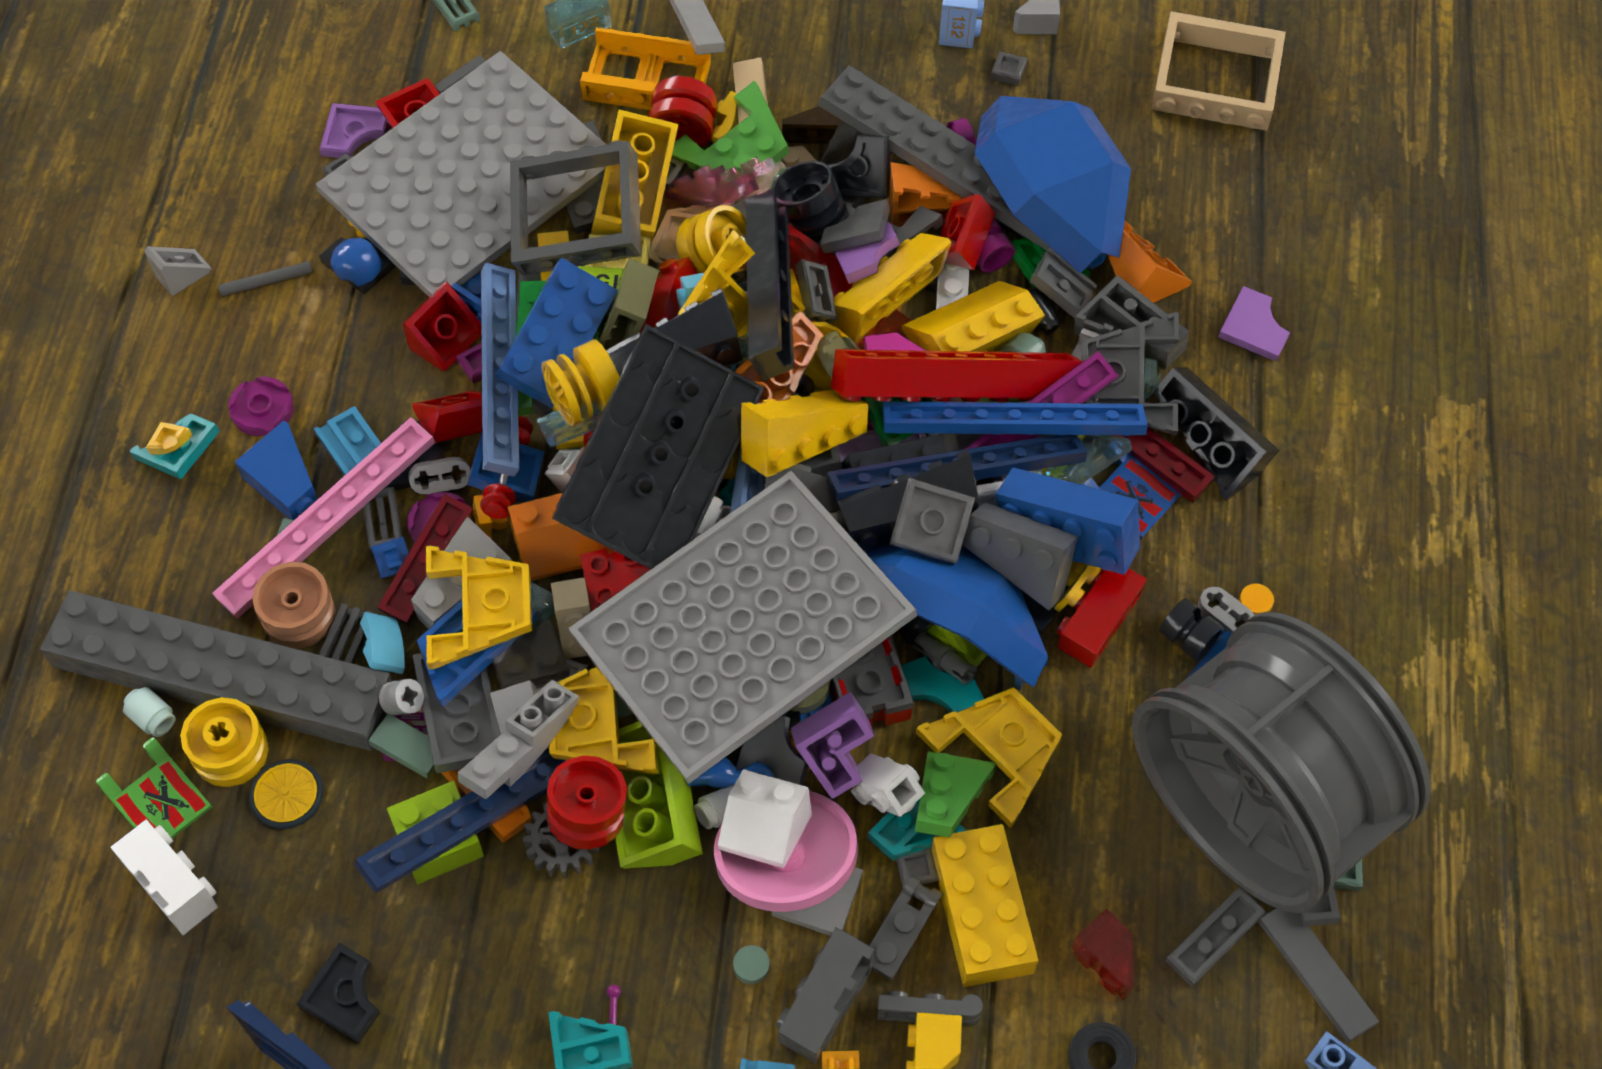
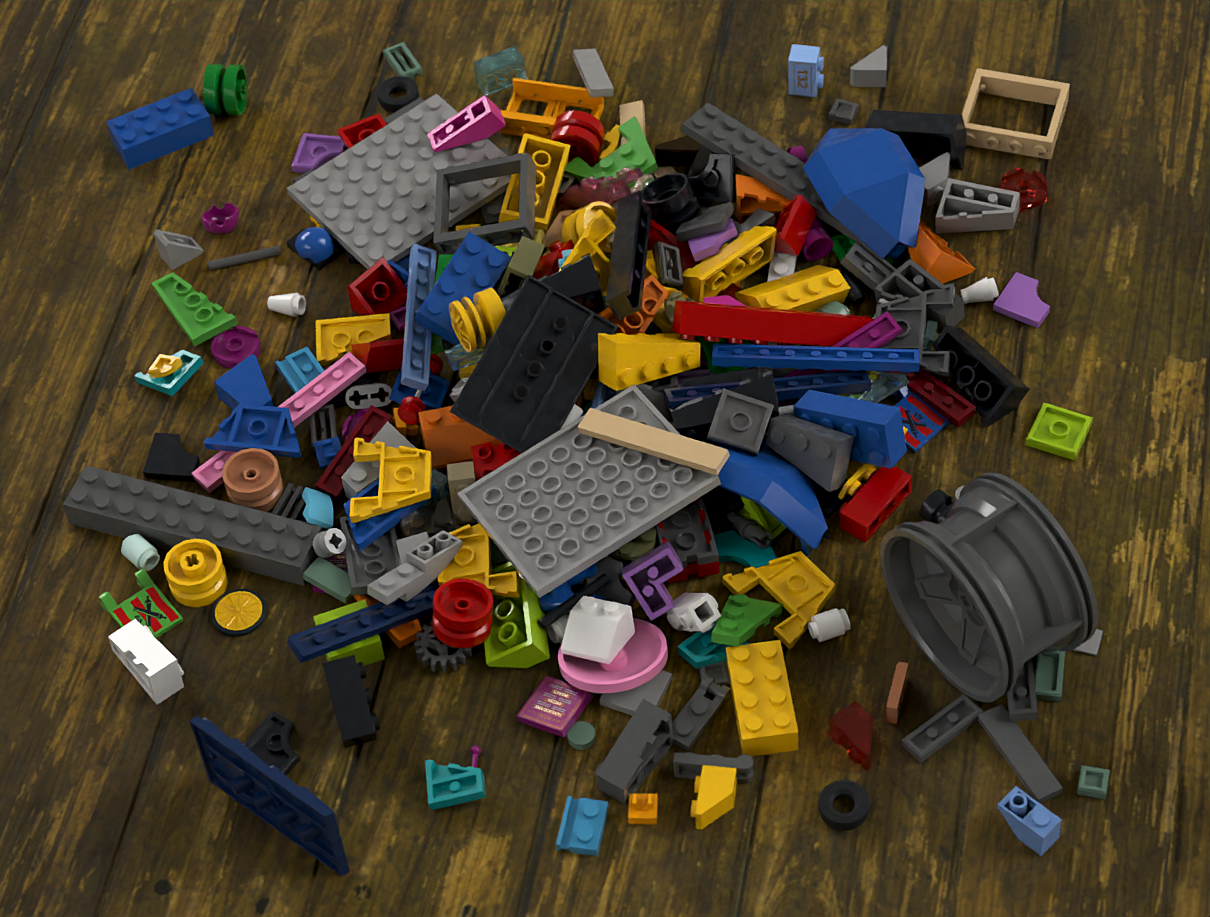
camera: 10 degrees right, 10 degrees down
none -> blue brick [106,88,214,170]
none -> black tile [143,433,200,482]
none -> bright green wing [151,272,238,346]
none -> magenta hair [201,202,239,235]
none -> green wheel [203,64,247,115]
none -> blue wing [204,404,301,458]
none -> white cone [267,293,306,317]
none -> yellow wing [316,313,392,366]
none -> black wedge [322,655,380,748]
none -> black tyre [377,76,419,113]
none -> dark pink slope [428,95,506,152]
none -> magenta tile [517,676,593,738]
none -> black bar [539,573,610,629]
none -> tan tile [577,408,730,475]
none -> white brick [808,608,851,642]
none -> black wedge [864,110,967,170]
none -> nougat tile [886,662,908,724]
none -> light grey slope [919,152,950,206]
none -> light grey wedge [935,178,1020,234]
none -> white cone [960,277,999,304]
none -> clear red plate [999,168,1048,213]
none -> lime tile [1025,402,1093,461]
none -> sand green tile [1077,765,1110,799]

